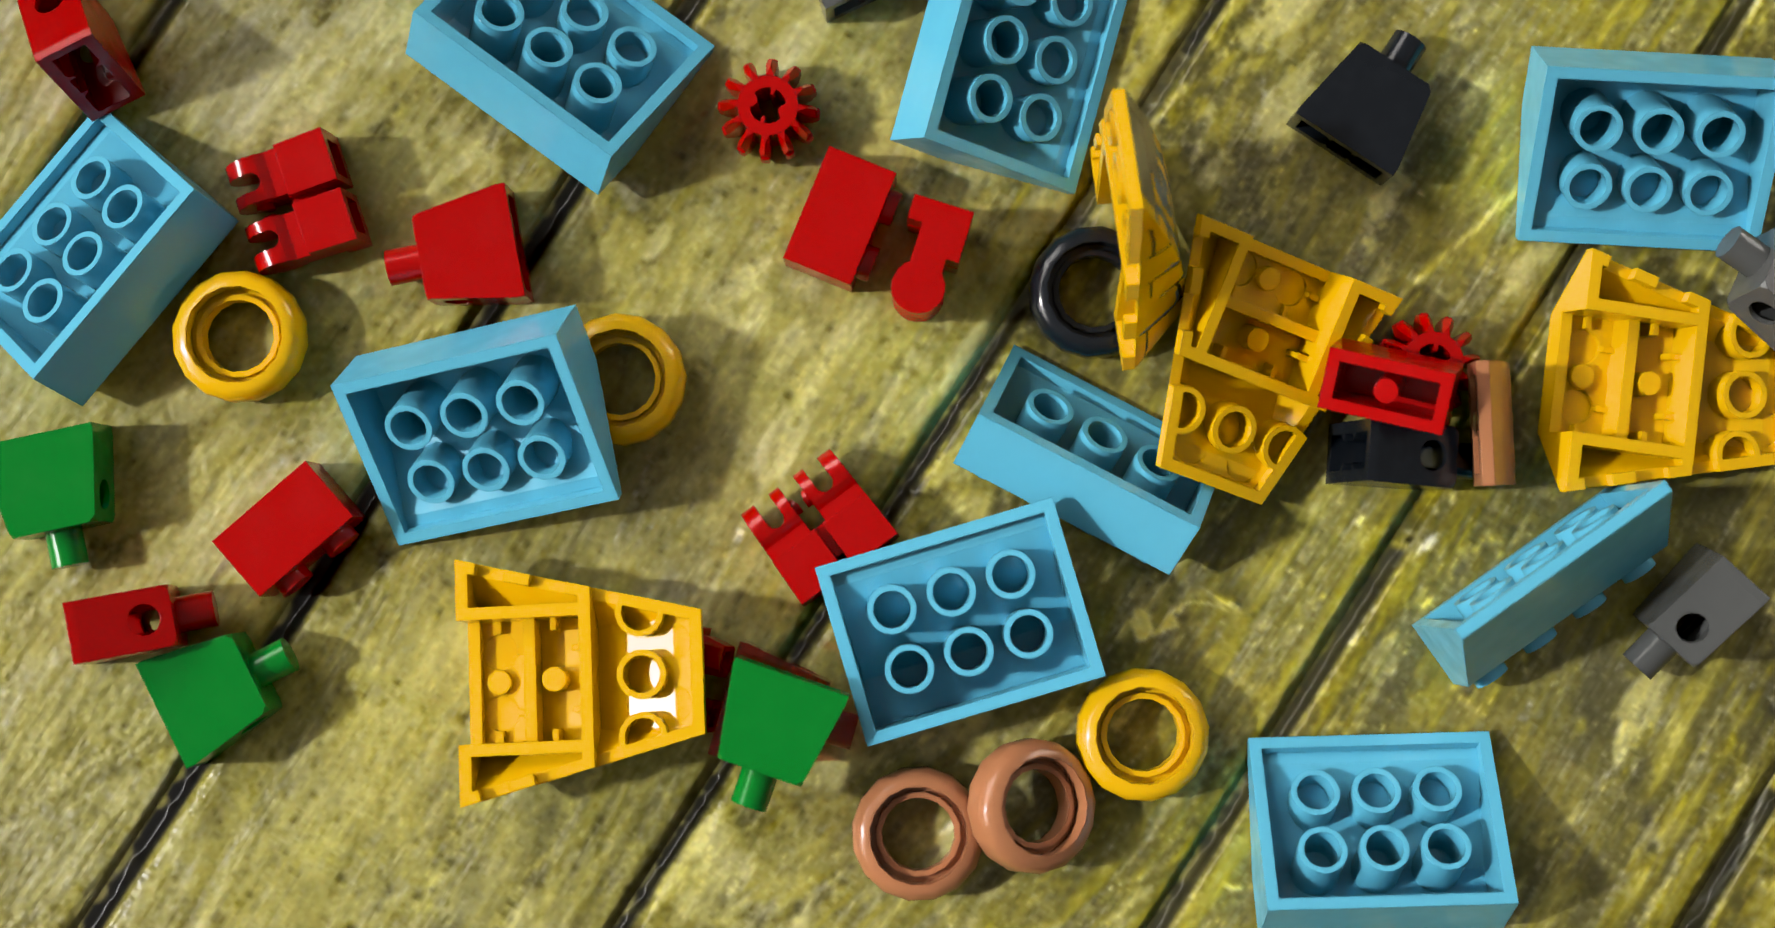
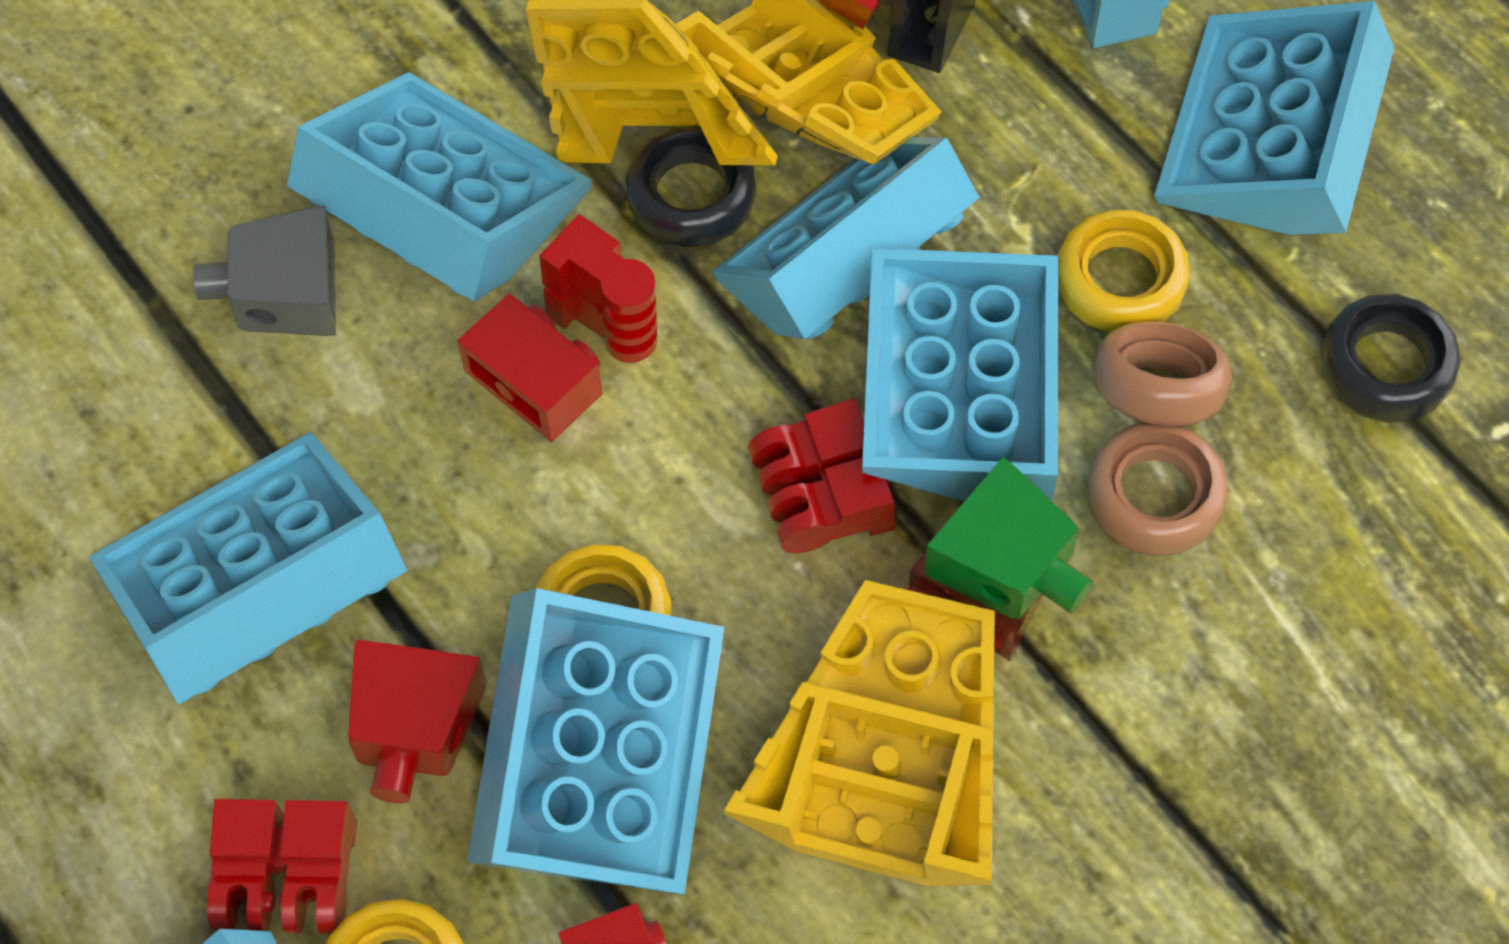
camera: 70 degrees left, 25 degrees down
red gear [718,59,821,164] -> none

